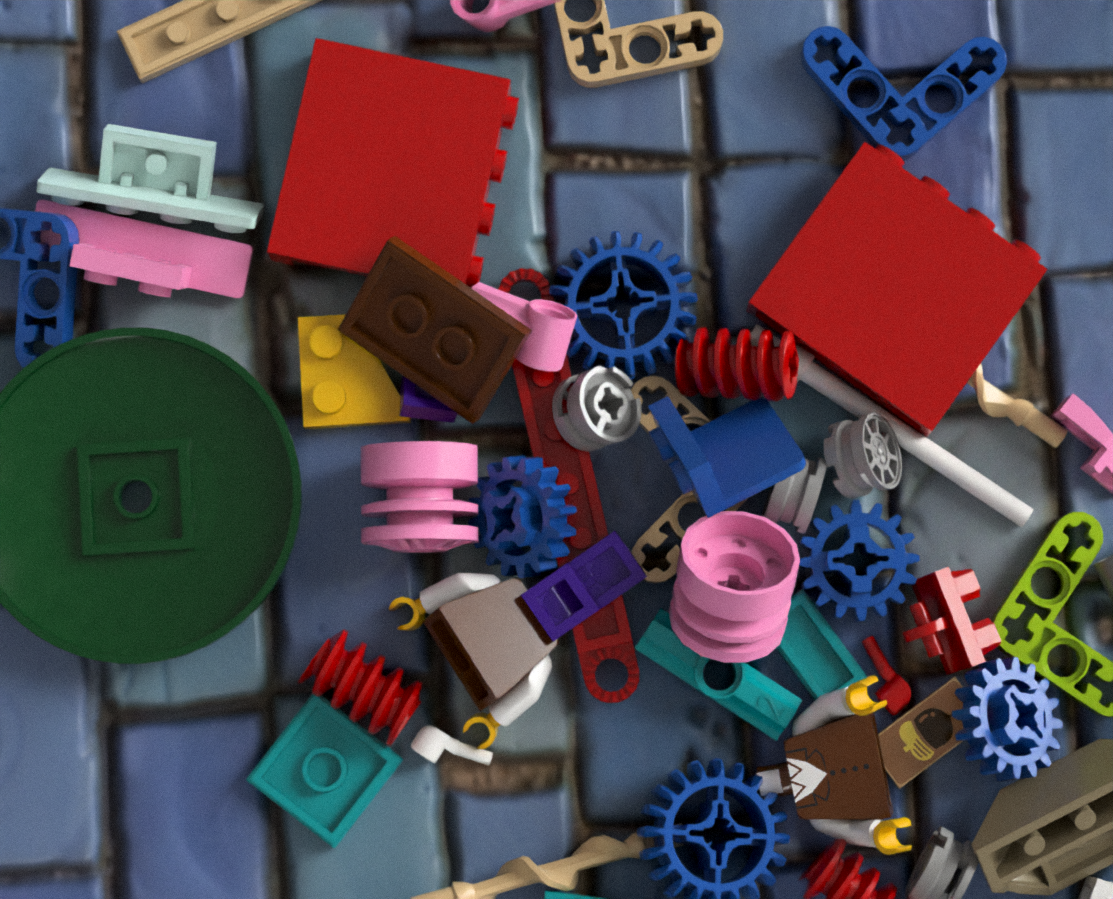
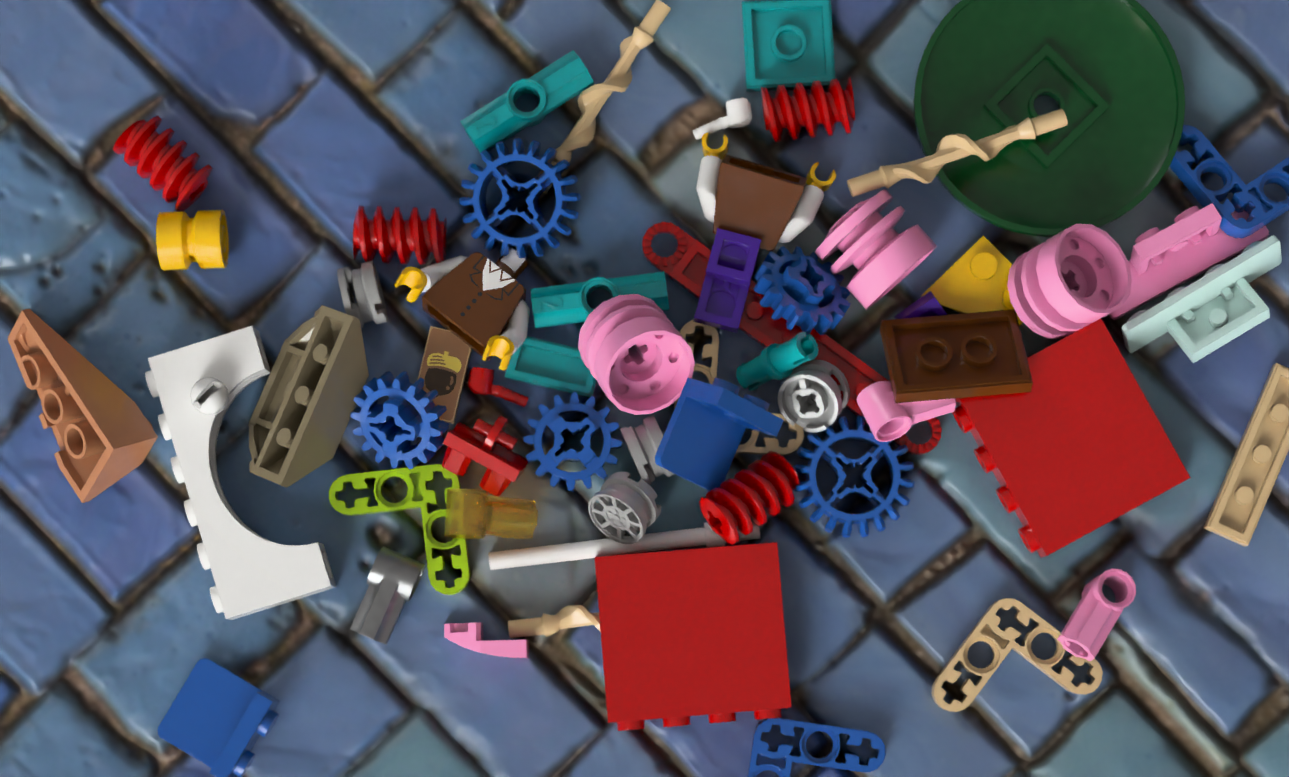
camera: 145 degrees right, 0 degrees up
none -> clear yellow piece [444,489,538,539]
none -> teal pin [736,332,818,391]
none -> tan piece [847,108,1068,197]
none -> bright pink wheel [1007,224,1132,339]

